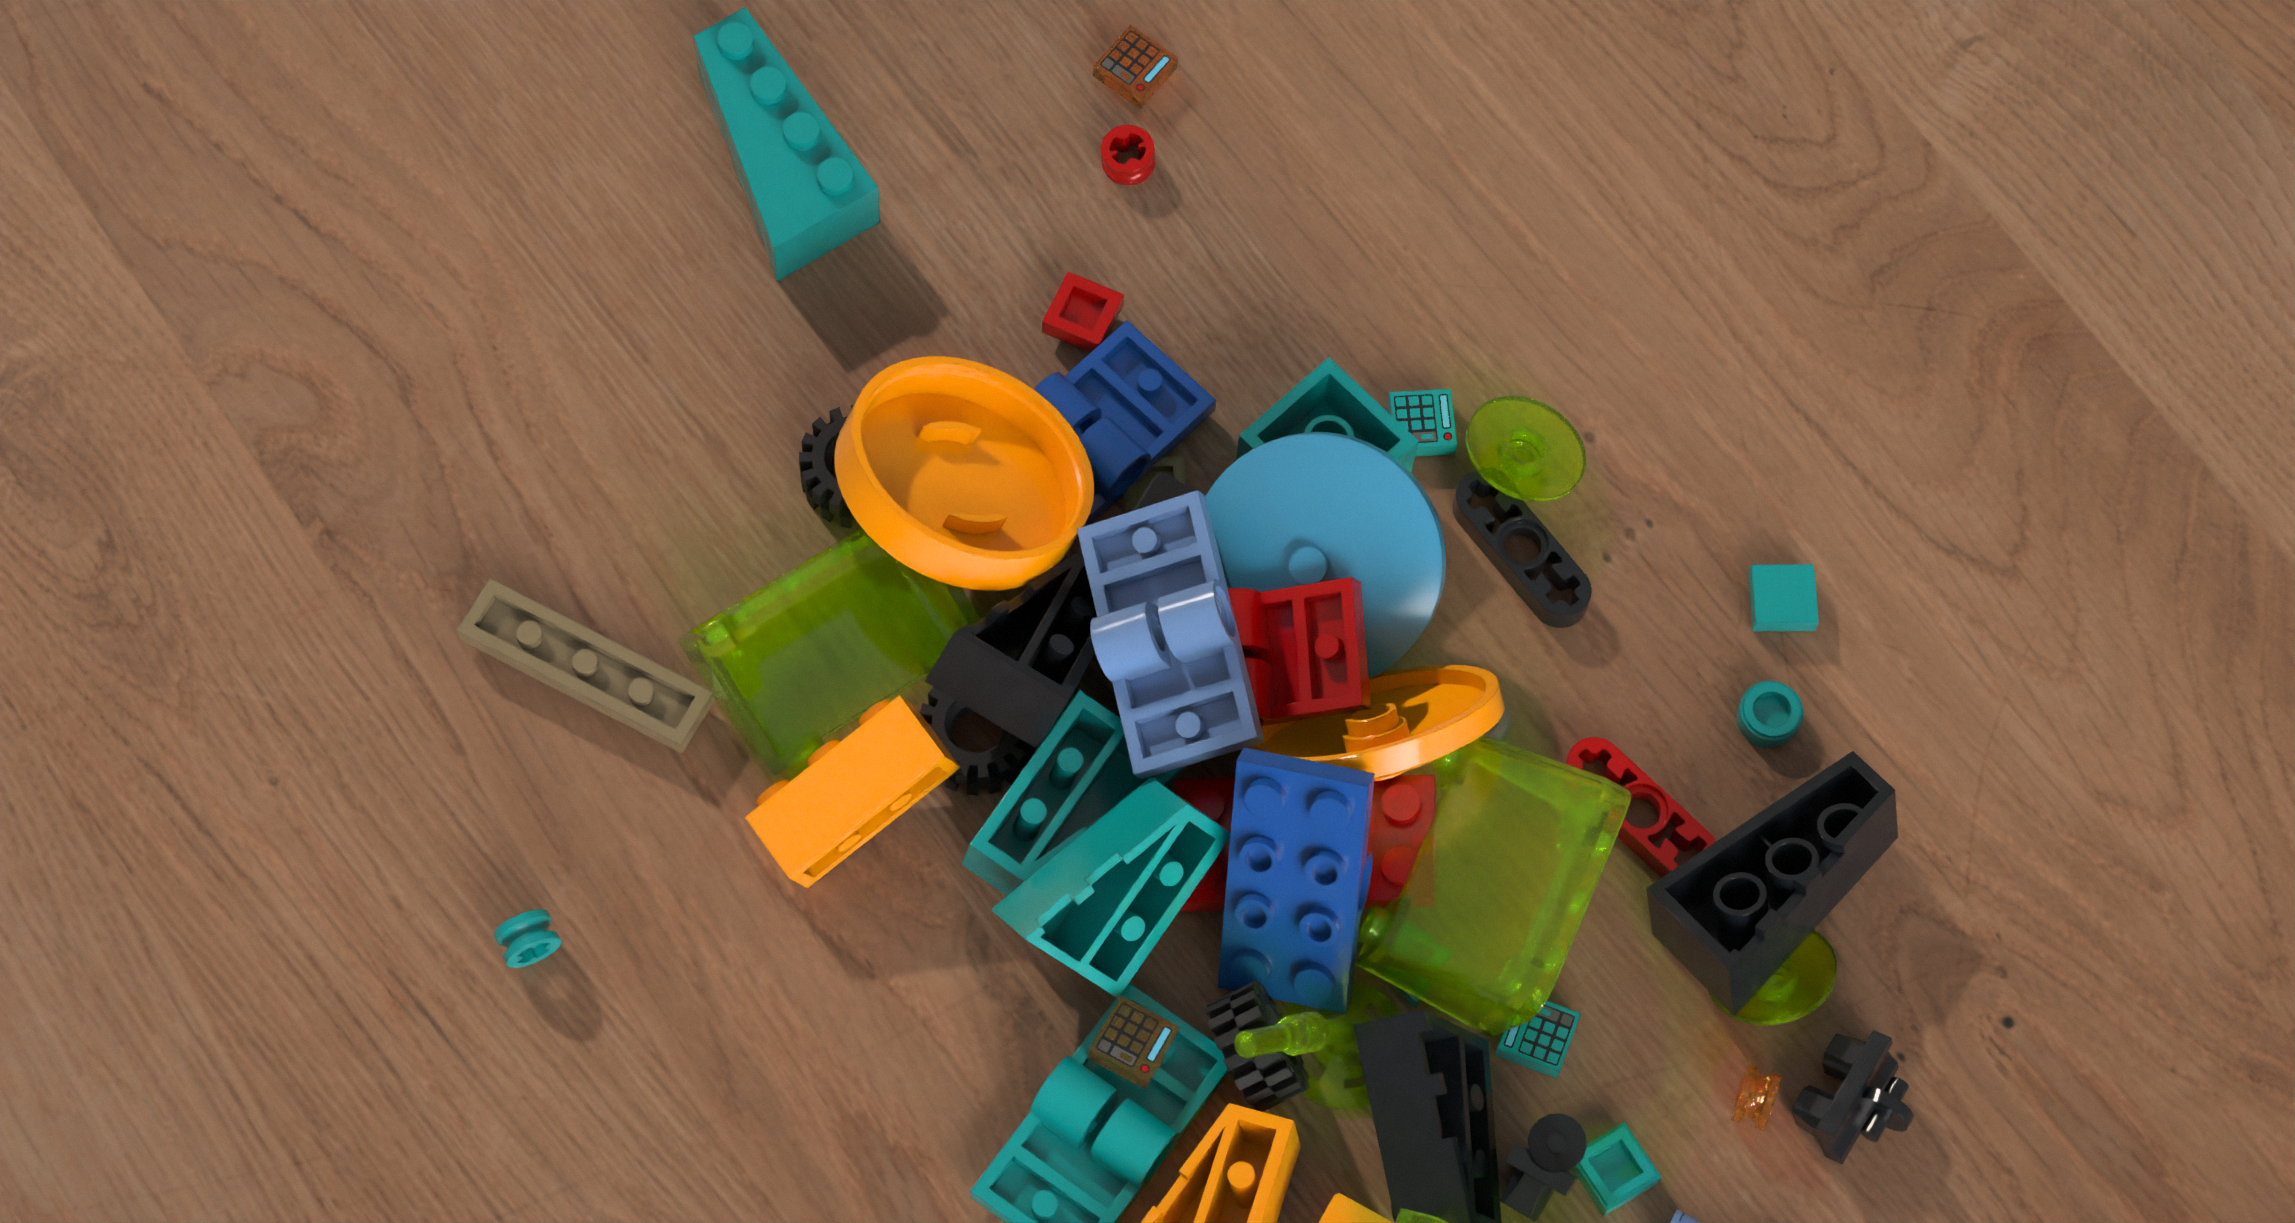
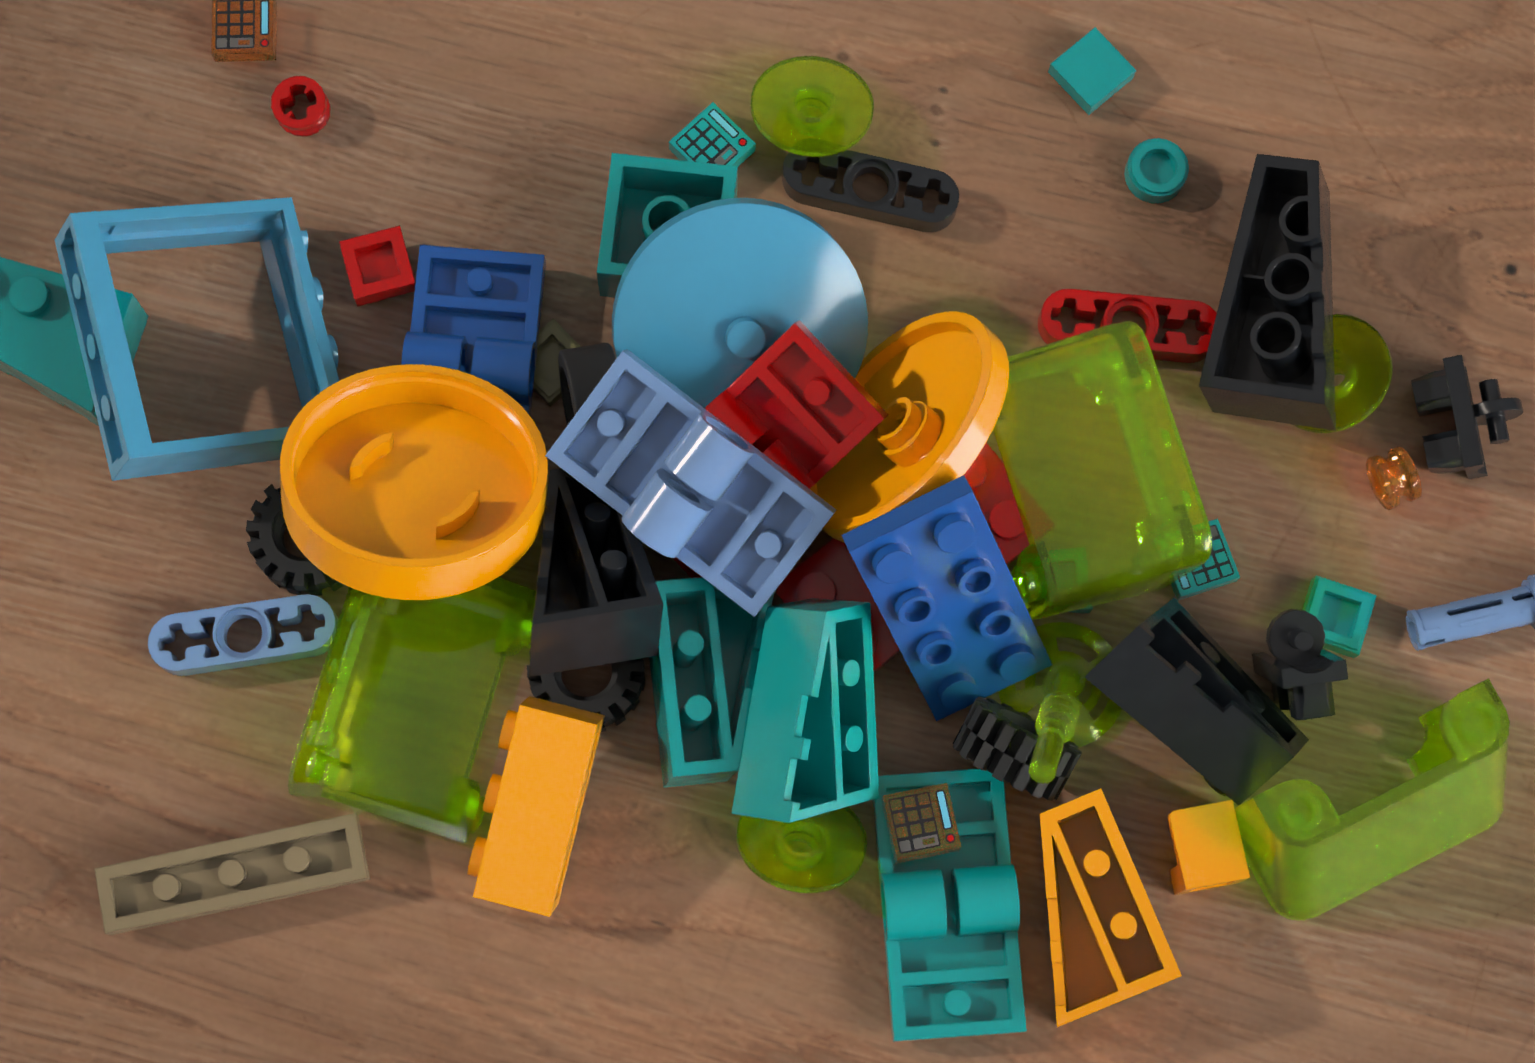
camera: 40 degrees left, 10 degrees up
none -> dark azure window [55,197,339,481]
none -> medium blue beam [148,594,340,676]
none -> clear neon green dish [736,807,867,893]

